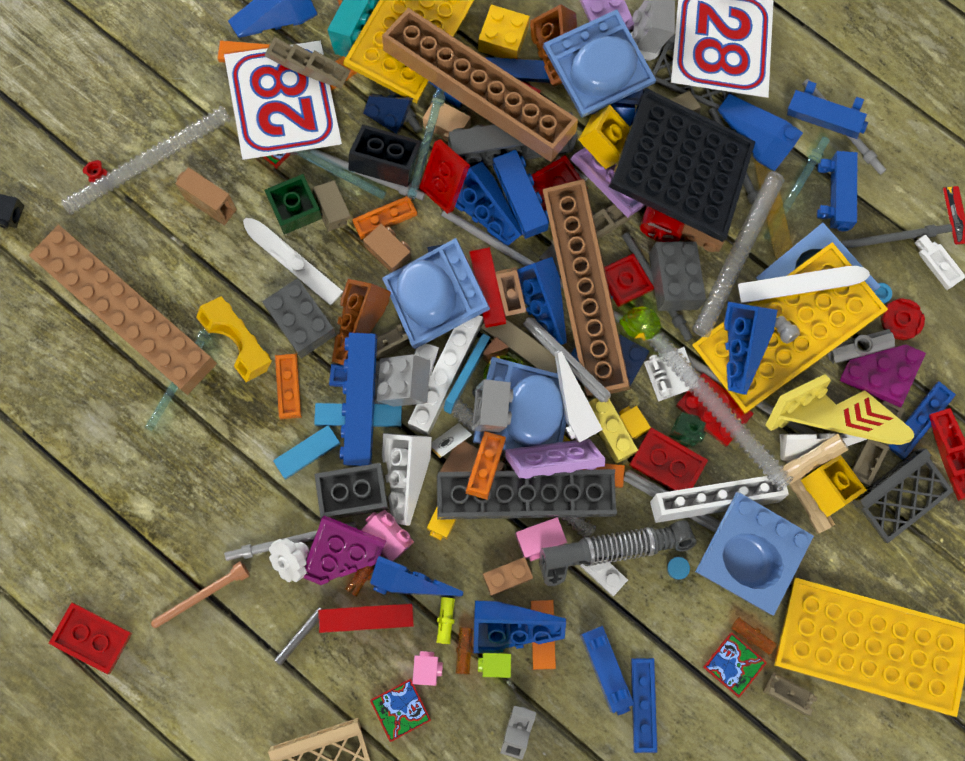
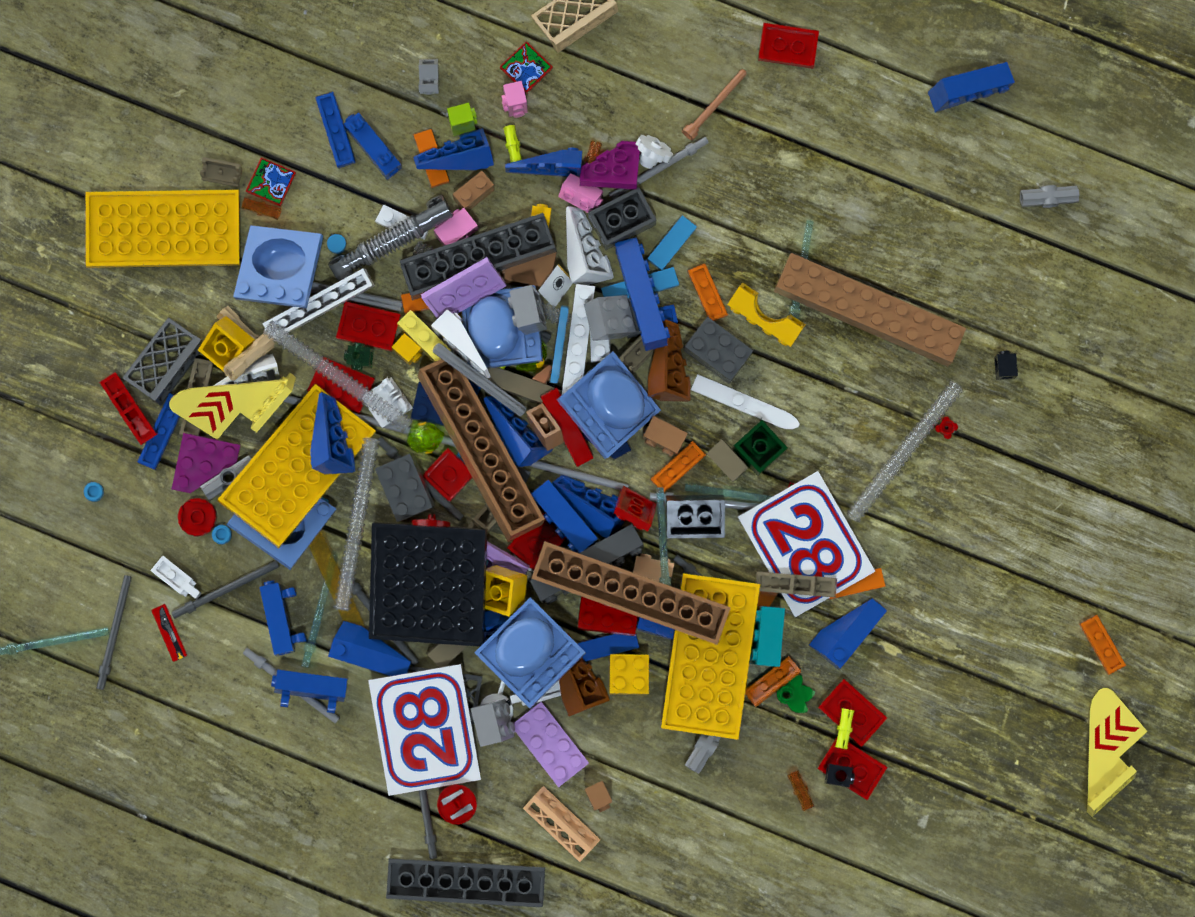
camera: 160 degrees right, 5 degrees up
medium nougat brick [175,167,237,226] -> none
flat silver bar [274,607,322,665] -> none
red slope [318,604,414,633] -> none
dark blue wing [363,94,413,134] -> none
clear orange pin [456,627,474,675] -> none
orange tile [466,431,506,500] -> none
white piece [738,266,870,303] -> none
light grey piece [775,316,800,344] -> none

